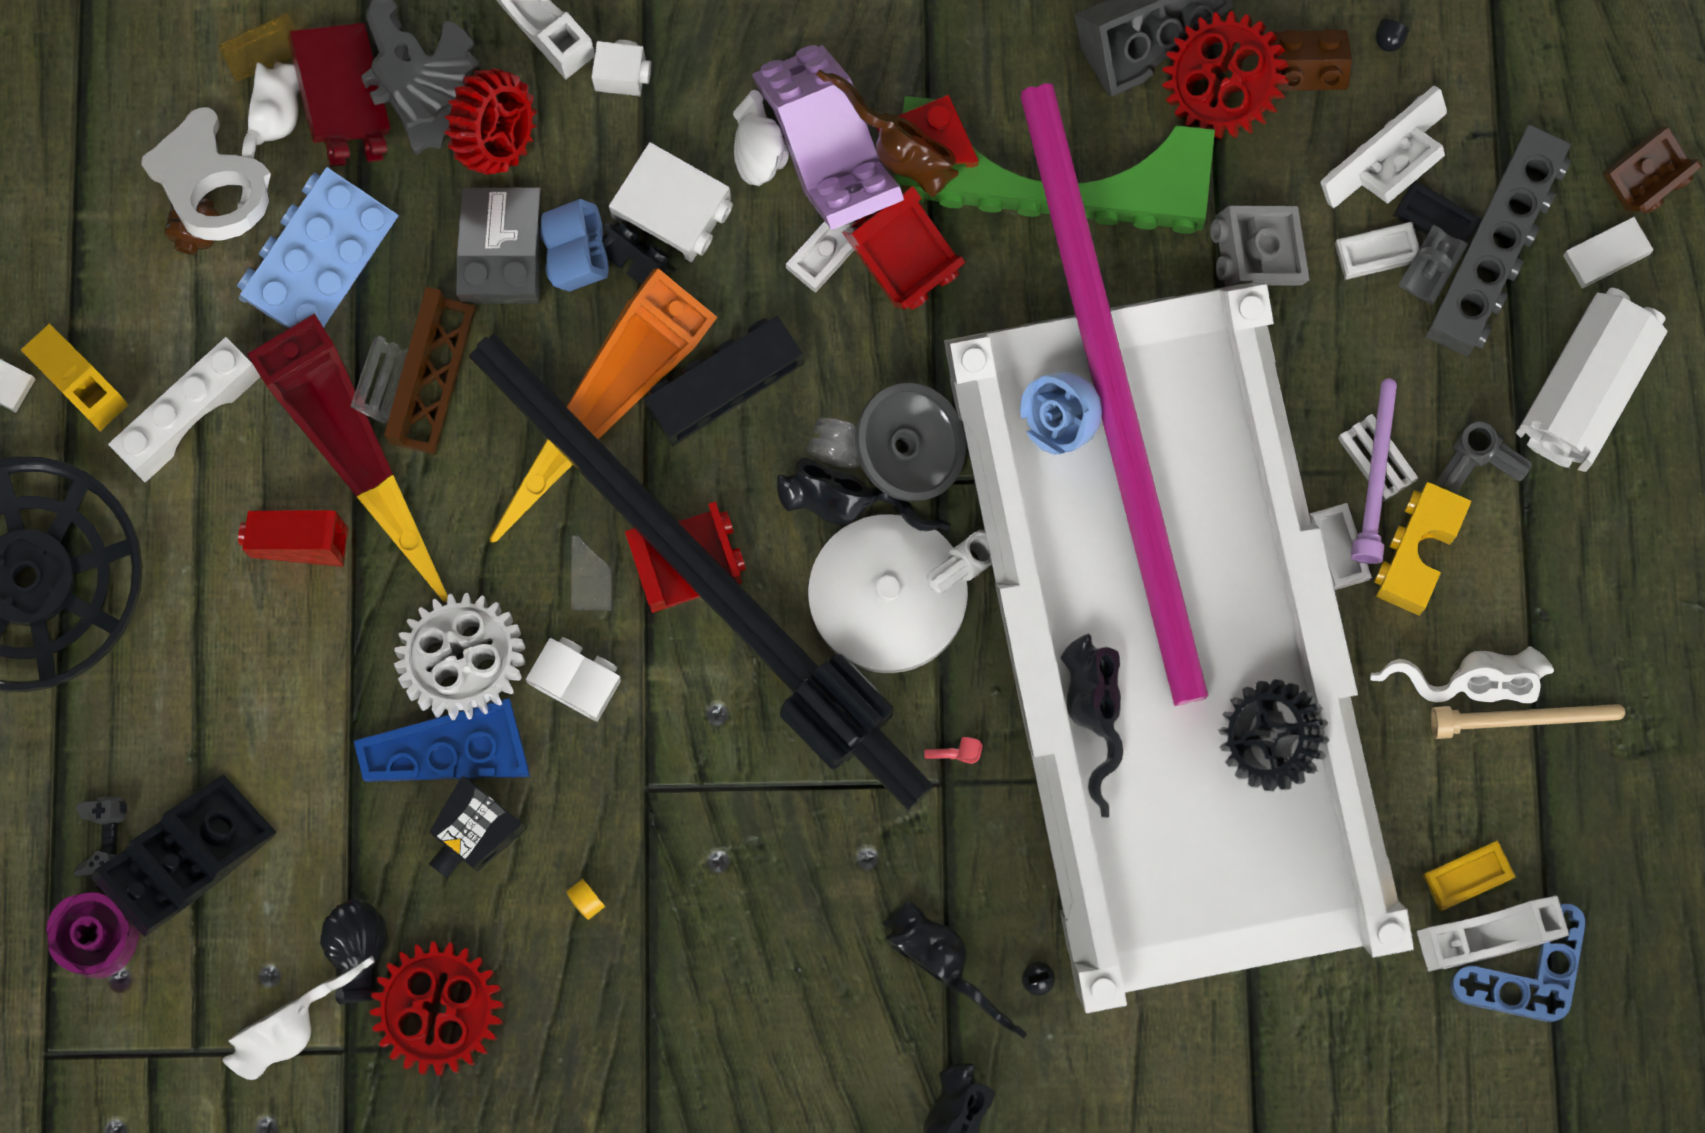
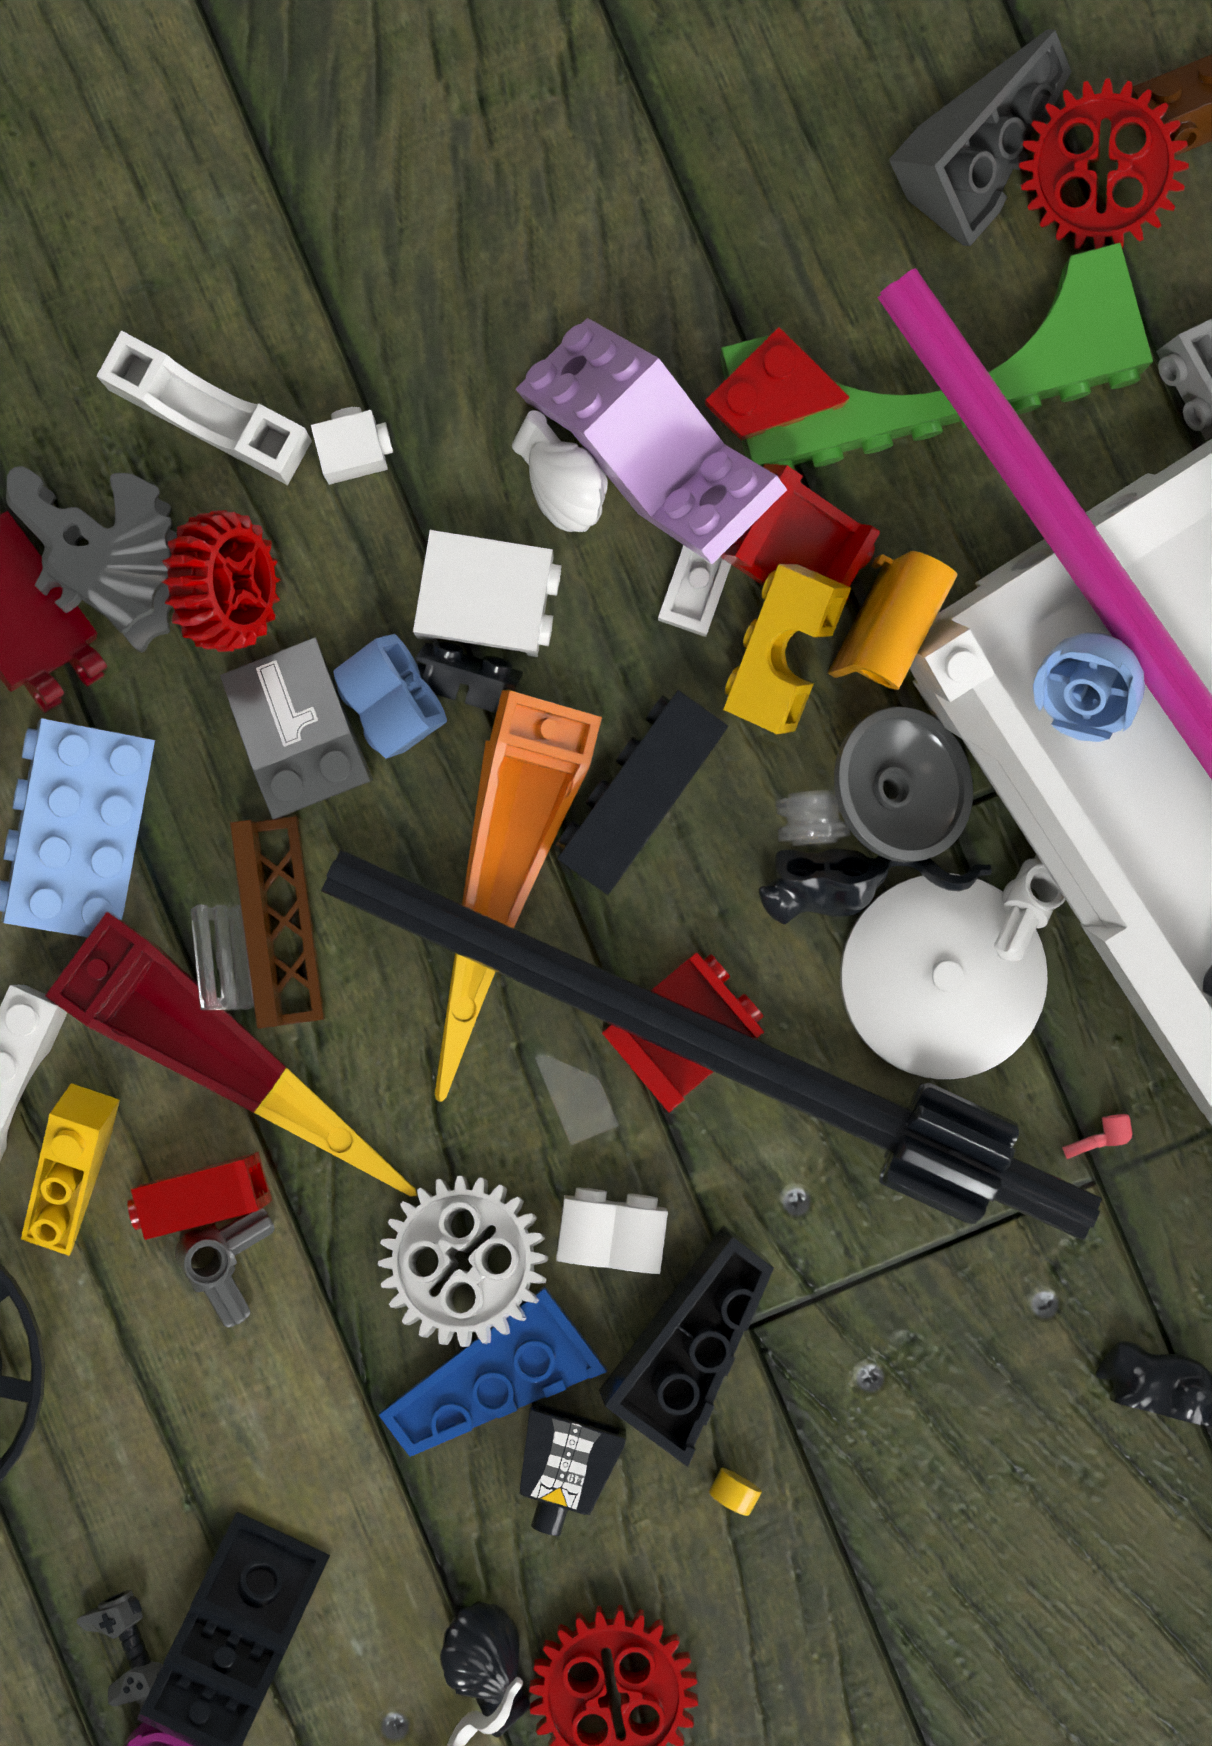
camera: 25 degrees left, 10 degrees up
reddish brown animal [816,69,959,197] -> none
none -> yellow slope [21,1083,120,1256]
none -> dark grey axle [175,1208,275,1328]
none -> black wedge [599,1225,774,1467]
none -> yellow arch [723,564,851,734]
none -> light orange door [827,551,958,690]

